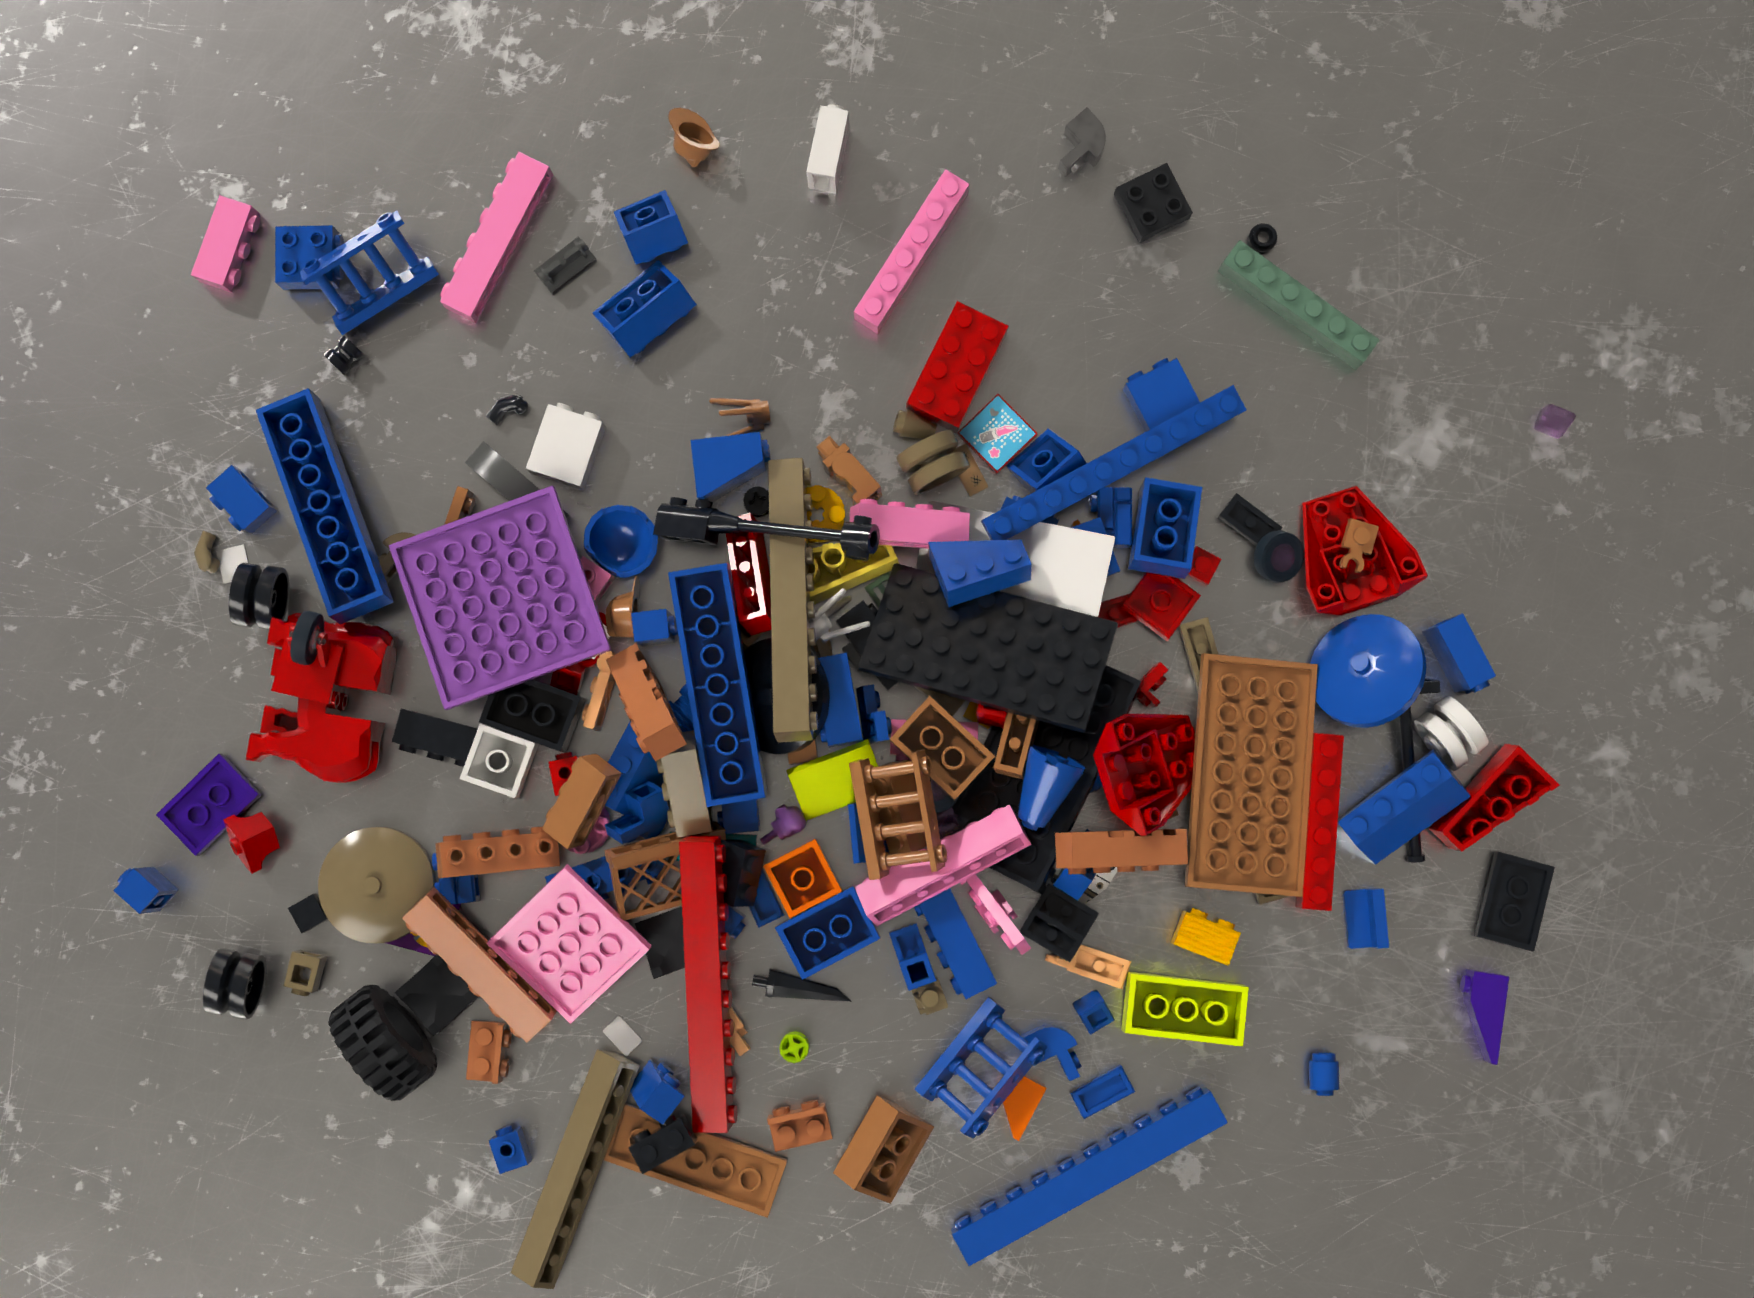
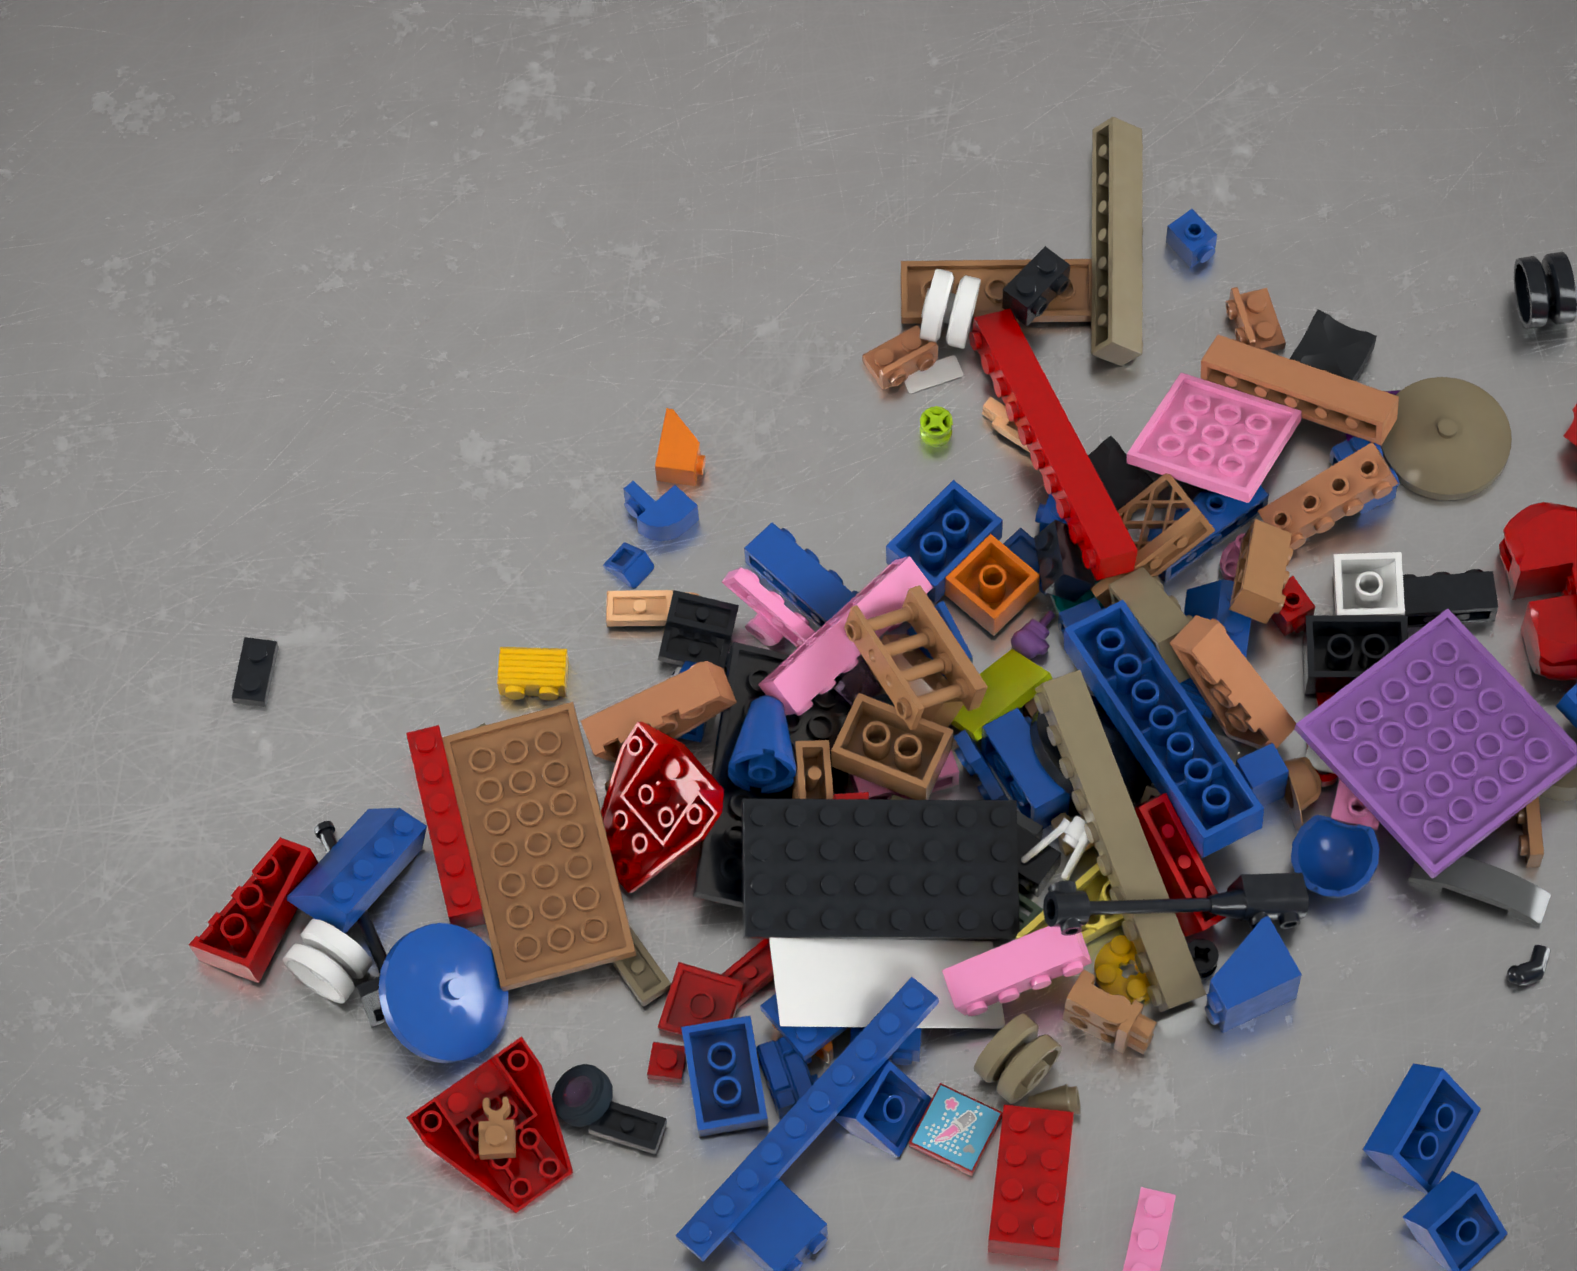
camera: 160 degrees right, 20 degrees down
dark tan brick [283,950,328,996] -> none
black tile [288,893,328,934] -> none
black tyre [328,985,437,1101] -> none
white brick [526,403,606,491] -> none
dark grey hinge [534,236,596,293] -> none
light nougat hinge [582,651,617,732] -> none
white sticker [603,1016,642,1056] -> none
blue brick [605,780,668,844] -> none
blue brick [630,1060,685,1125] -> none
medium nougat plant [709,398,771,436] -> none
black bar [752,969,852,1002] -> none
medium nougat slope [833,1095,934,1204] -> none
blue brick [889,923,936,991] -> none
dark tan brick [912,977,948,1015] -> none
blue fence [915,997,1048,1139] -> none
blue wedge [928,539,1032,607] -> none
tan sticker [950,444,988,496] -> none
blue brick [951,1087,1228,1266] -> none
blue tile [1070,1064,1135,1119] -> none
neon yellow brick [1121,971,1249,1047] -> none
red bracket [1136,662,1168,708] -> none
blue brick [1309,1053,1340,1096] -> none
blue panel [1343,888,1389,949] -> none
blue brick [1422,613,1496,694] -> none
dark purple slope [1460,969,1509,1065] -> none
black plate [1474,851,1555,952] -> none
none -> black plate [232,637,279,707]
none -> white sticker [904,355,964,394]
none -> white wheel [919,268,981,349]

